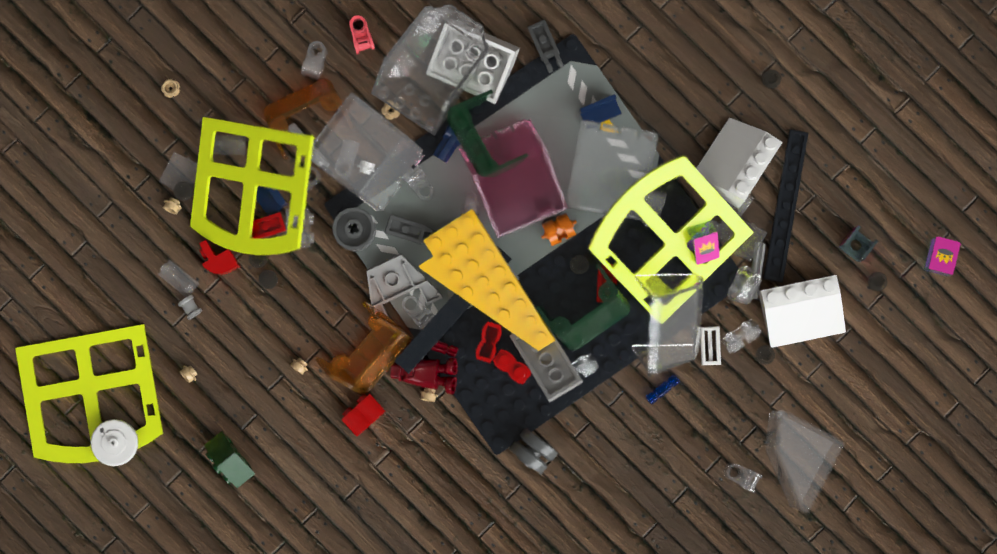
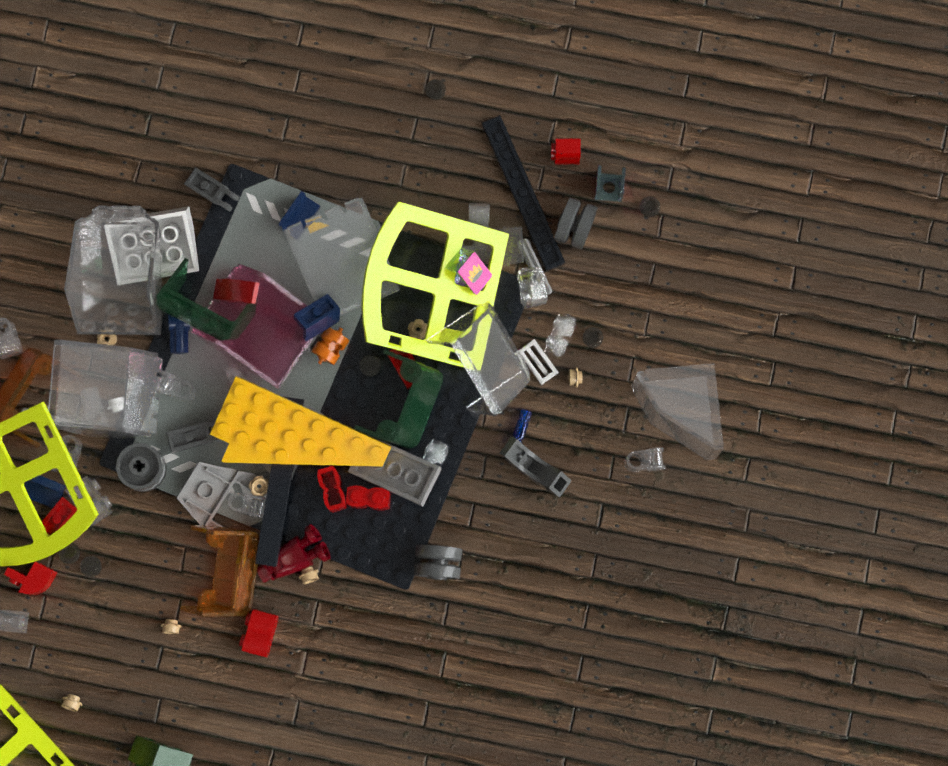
camera: 30 degrees left, 5 degrees down
light grey bush [178,295,203,320] -> none
coral piece [349,15,375,54] -> none
dark red axle [431,341,458,357] -> none
clear piece [641,190,667,227] -> none
white slope [696,118,783,209] -> none
white slope [759,275,846,348] -> none
dark pink piece [924,237,961,277] -> none
none -> red slope [213,279,259,304]
none -> tan plate [249,476,269,497]
none -> dark blue panel [293,294,341,341]
none -> tan plate [408,319,427,339]
none -> dark grey arch [500,436,572,498]
none -> red brick [551,138,581,165]
none -> dark grey wheel [554,197,598,250]
none -> tan plate [568,367,583,388]

